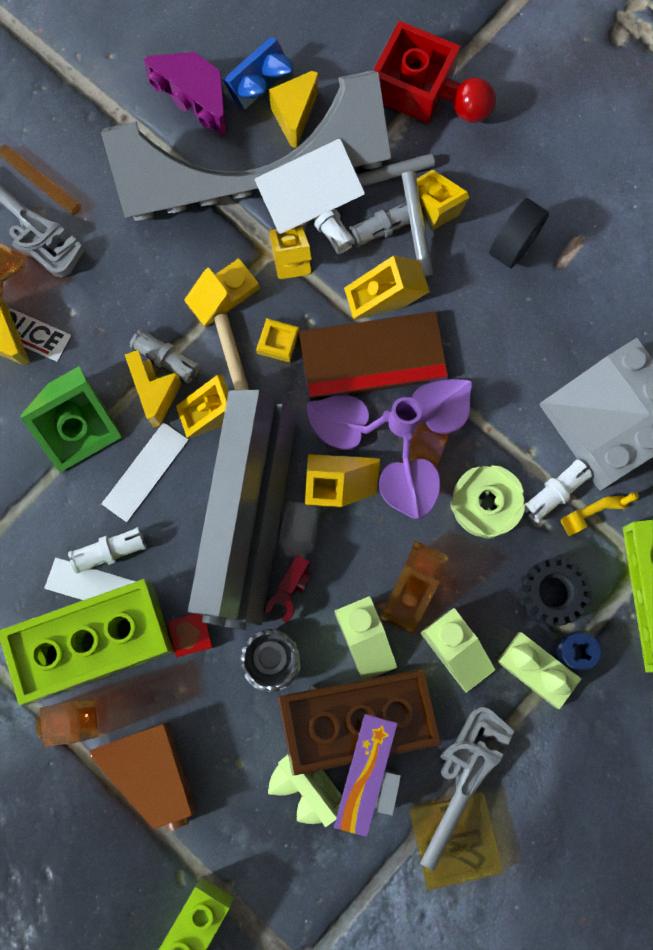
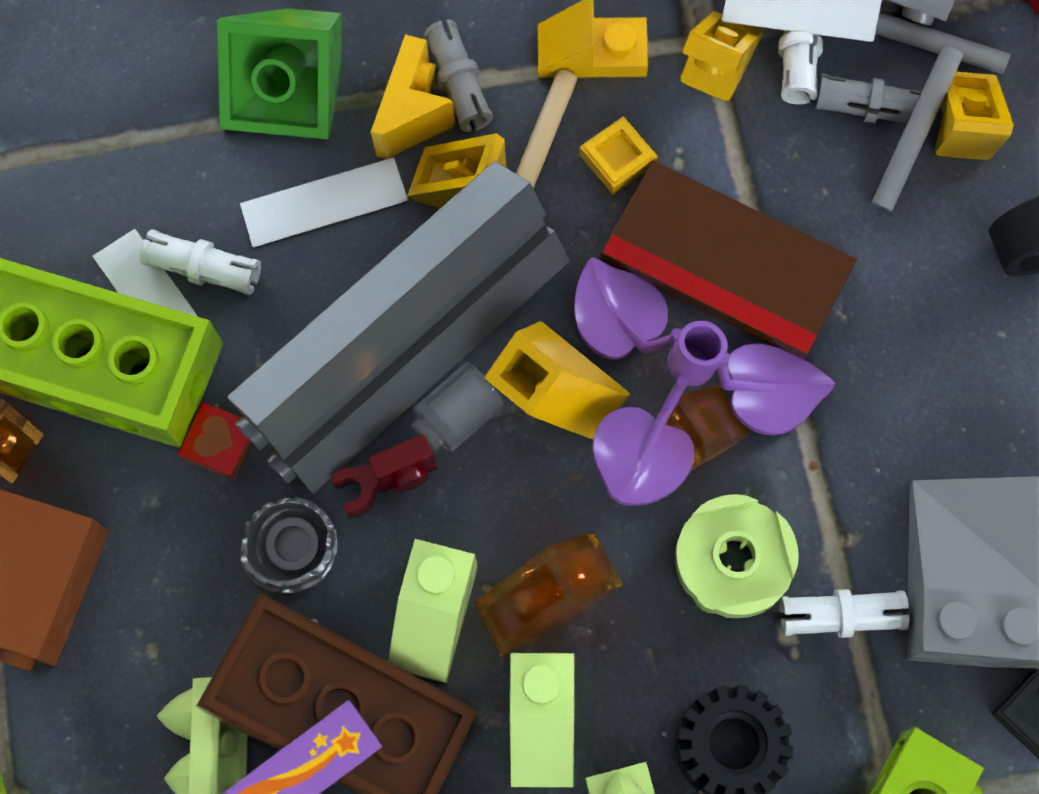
camera: 40 degrees right, 5 degrees down
yellow slope [344,255,430,320] -> none
yellow piece [560,492,639,536] -> none

